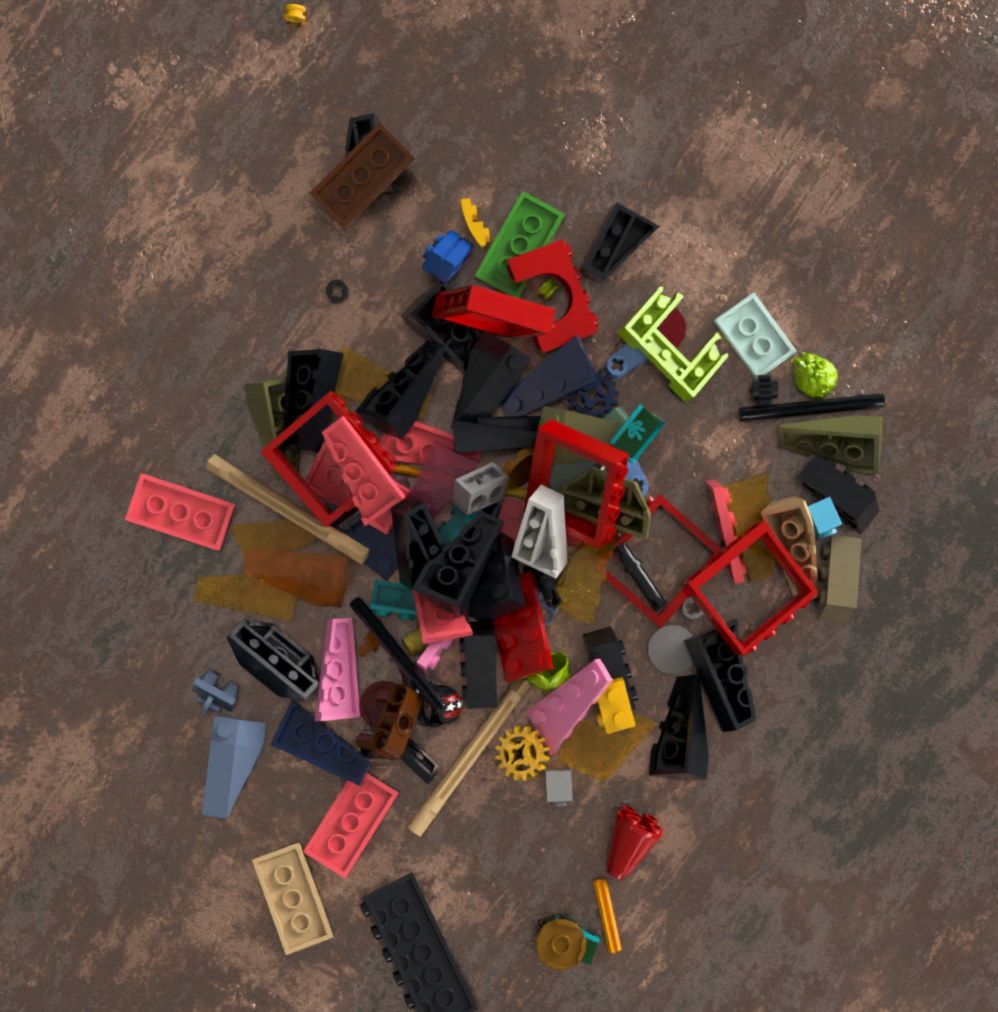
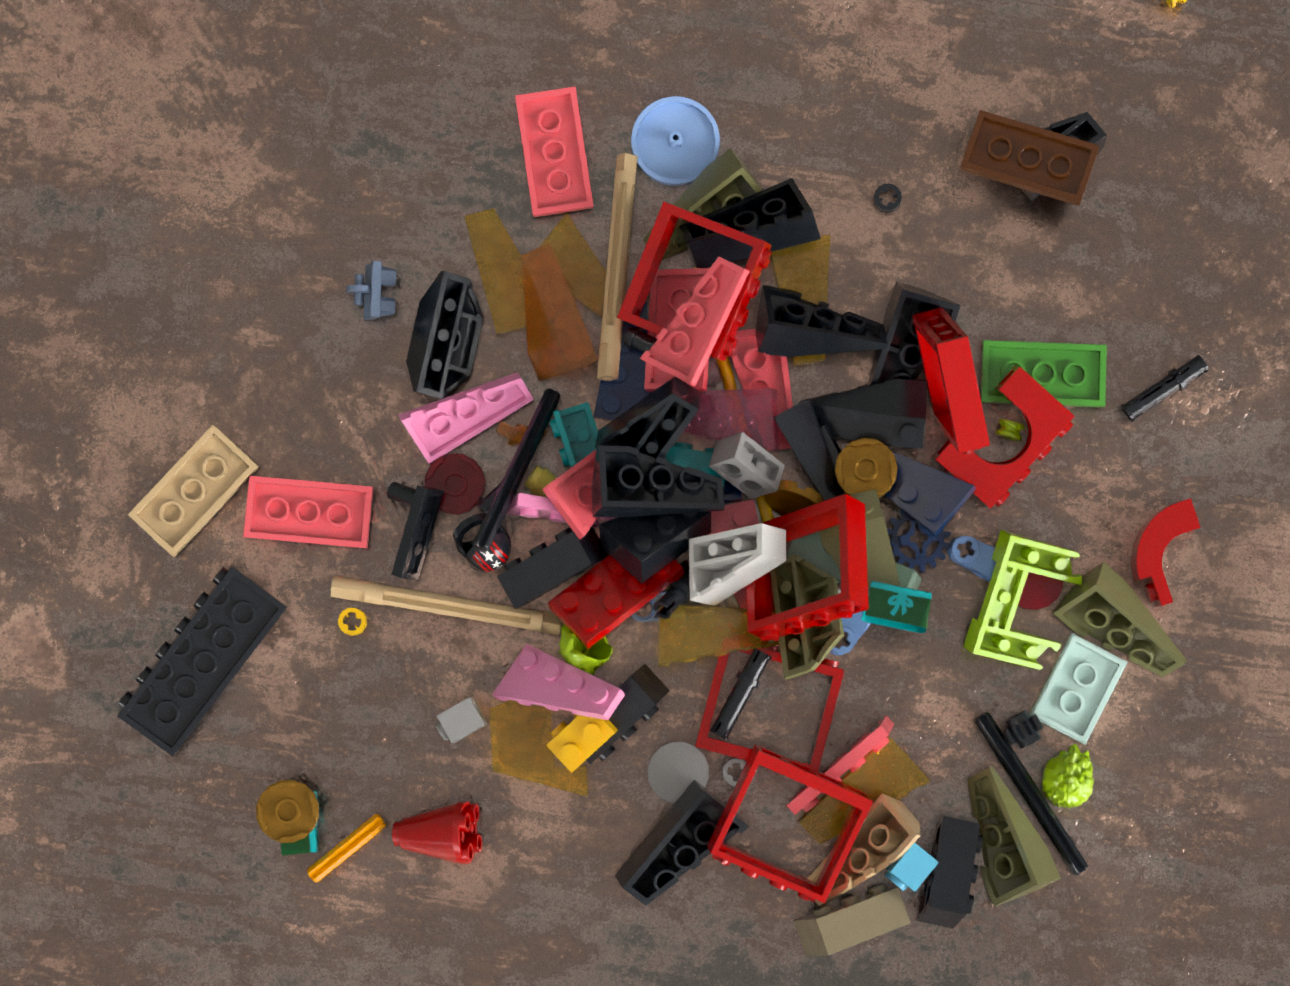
camera: 65 degrees right, 0 degrees up
sand blue wedge [202,716,267,819] -> none
dark blue wing [270,700,371,787] -> none
reddish brown piece [356,683,423,761] -> none
blue brick [422,230,474,283] -> none
yellow slope [461,198,490,251] -> none
yellow gear [495,726,550,781] -> none
black wedge [578,203,660,282] -> none
black wedge [649,675,709,781] -> none
none -> yellow bush [338,608,367,636]
none -> light blue piece [631,96,720,186]
none -> pearl gold tile [835,438,898,498]
none -> olive wedge [1054,562,1186,677]
none -> black pin [1121,355,1209,422]
none -> red arch [1131,498,1201,607]

